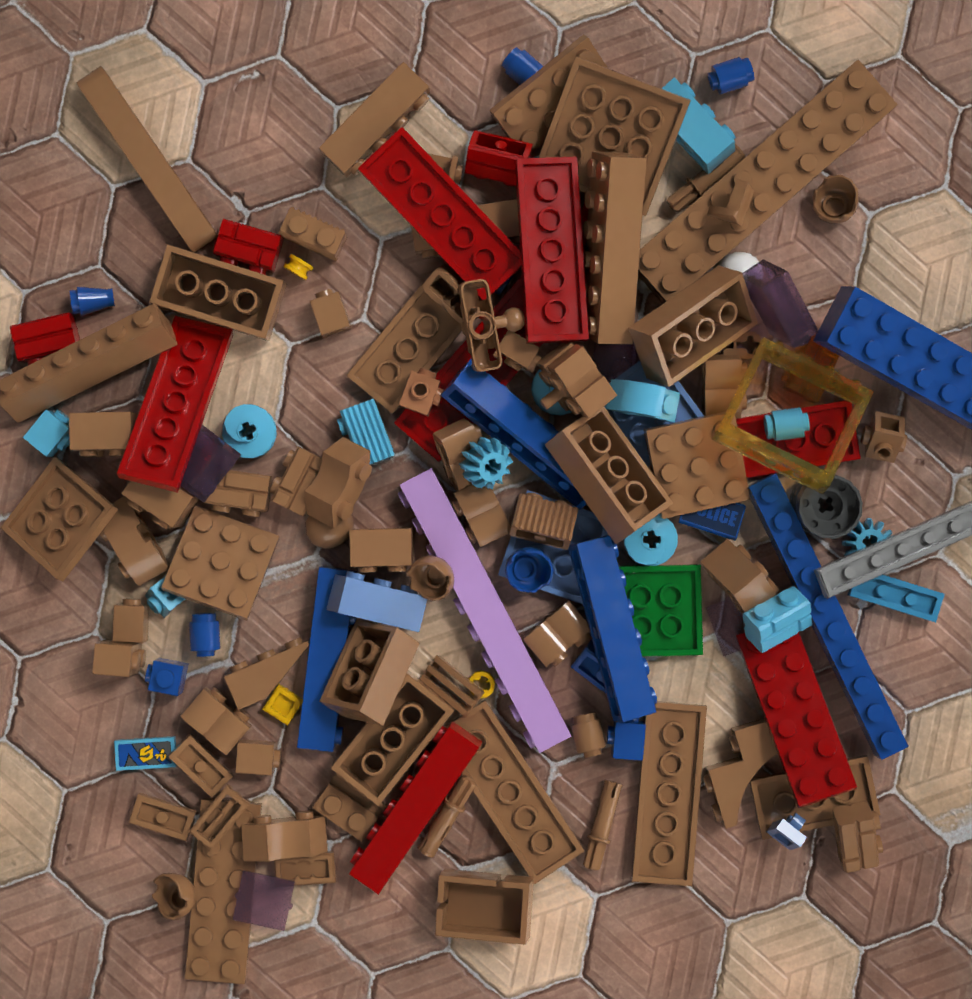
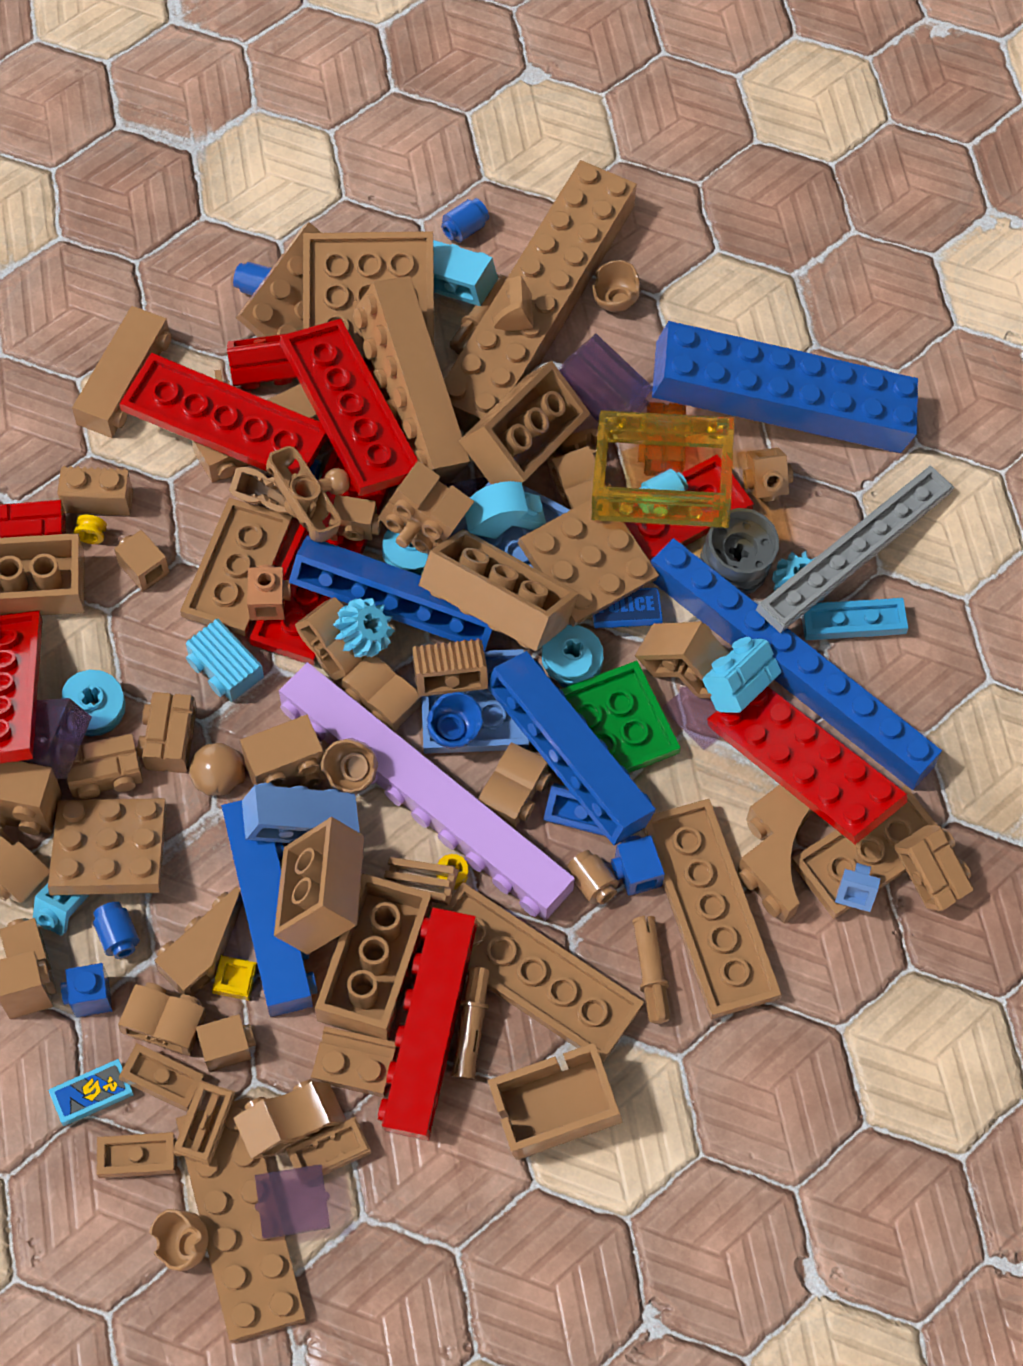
camera: 25 degrees left, 25 degrees down
medium nougat brick [304,437,372,528] -> none

